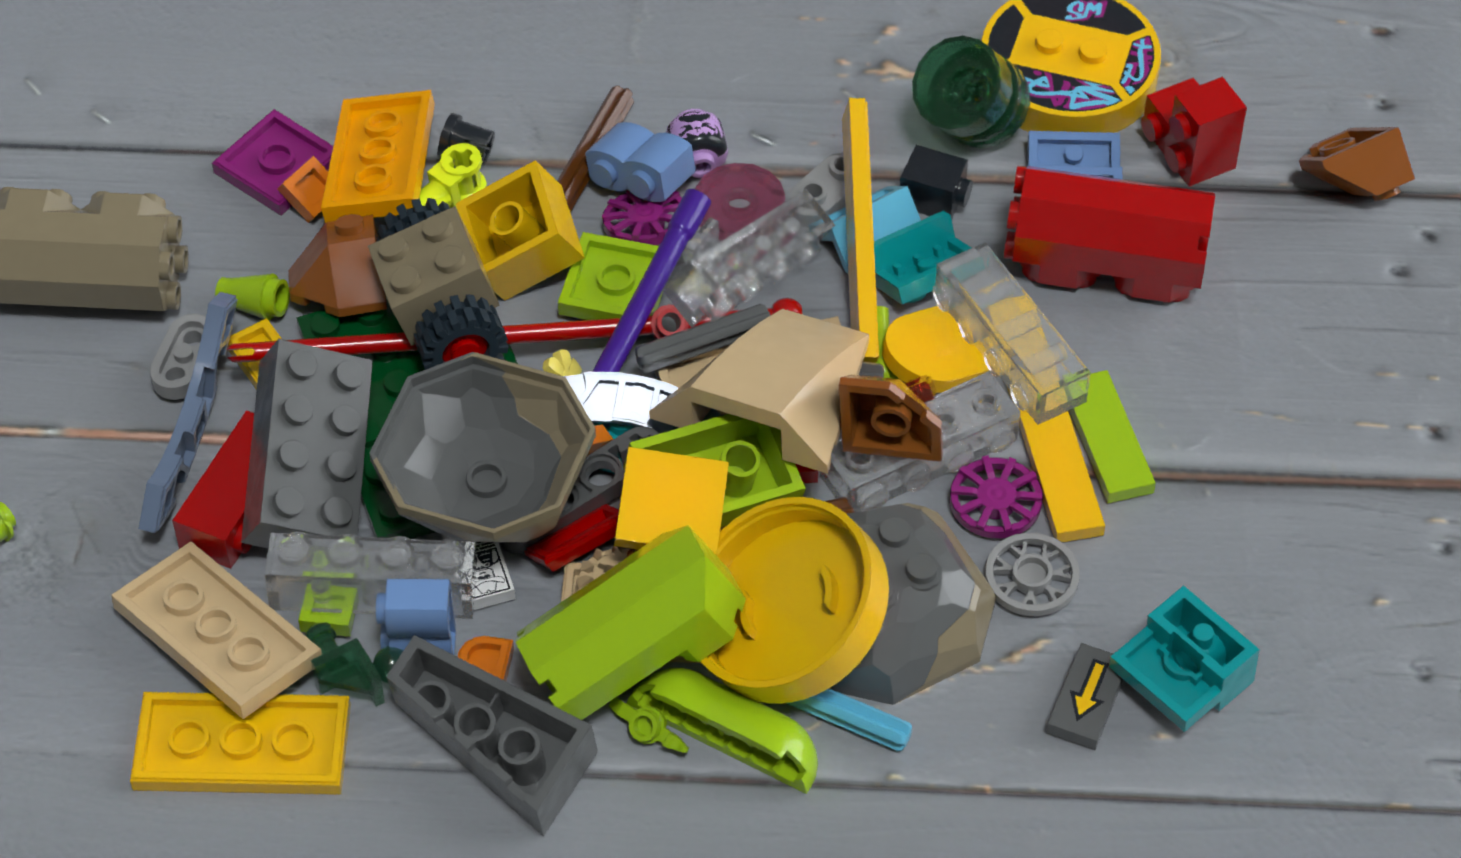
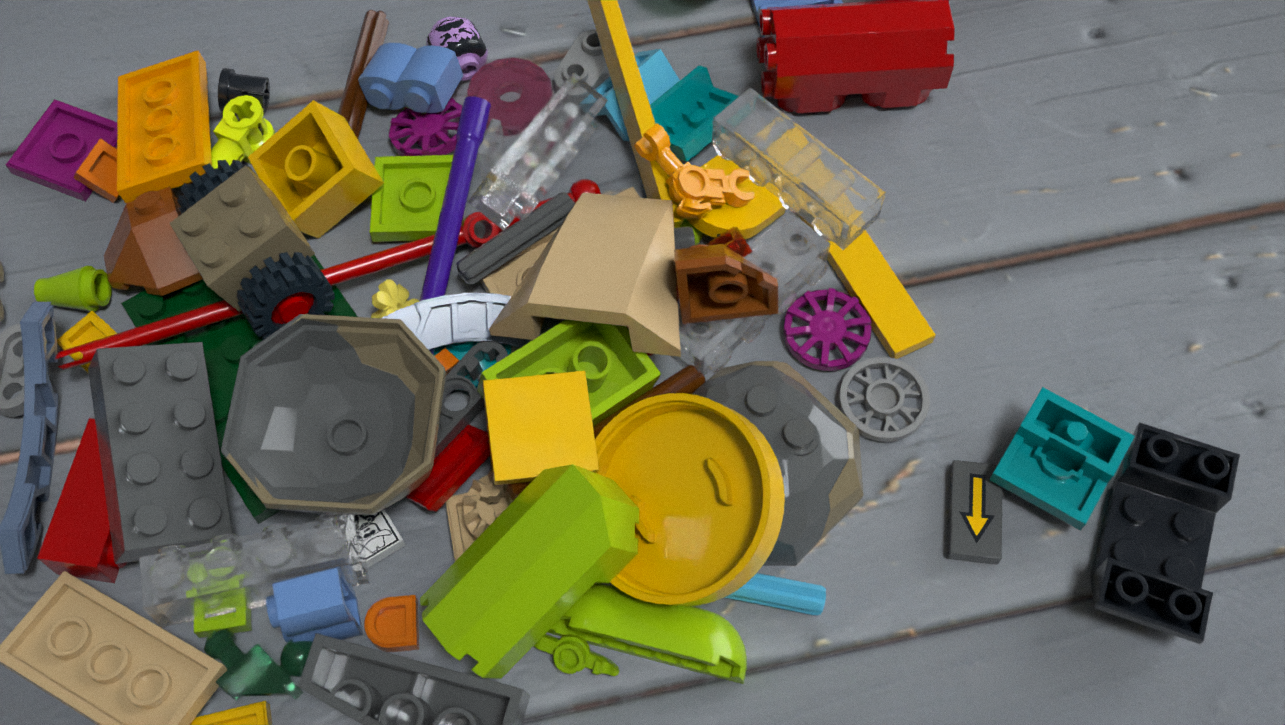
camera: 15 degrees left, 10 degrees up
black brick [900,145,973,219] -> none
lime tile [1061,370,1156,504] -> none
none -> light orange piece [634,123,755,220]
none -> black slope [1090,422,1240,644]

